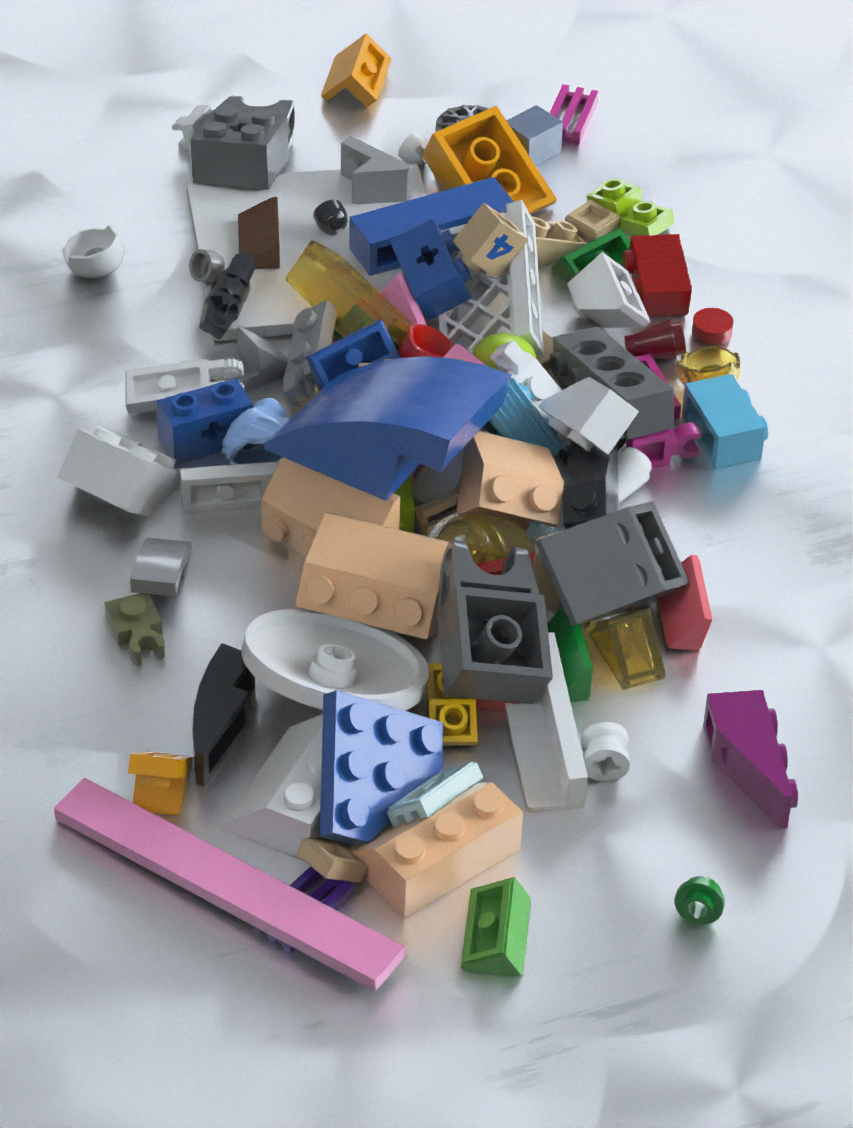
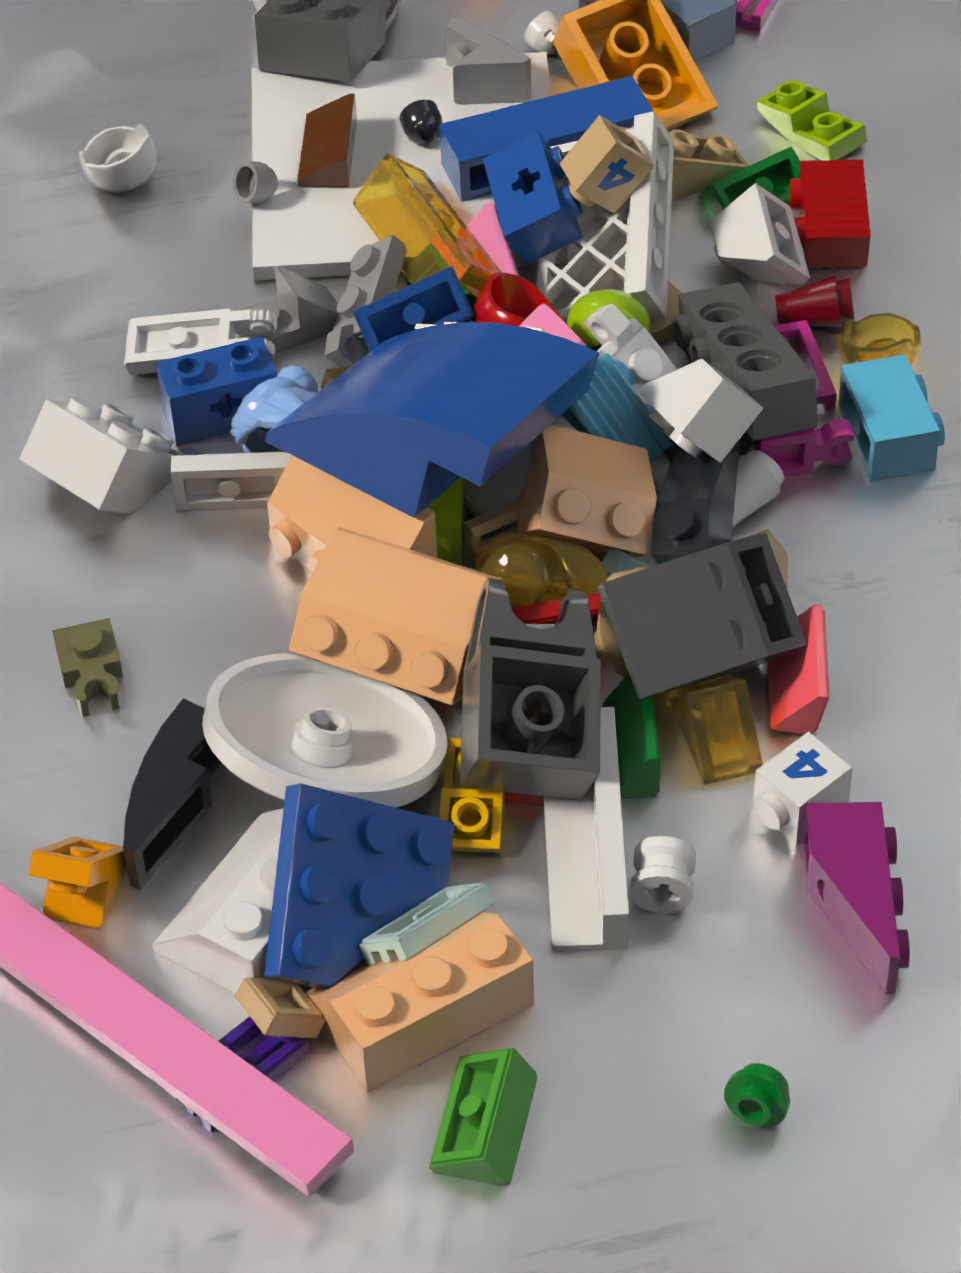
camera: 10 degrees right, 5 degrees up
light grey slope [130,538,192,597] -> none
black hinge [199,251,256,340] -> none
tan tile [565,200,620,242] -> none
red tile [692,307,734,345] -> none
none -> white brick [753,731,853,845]

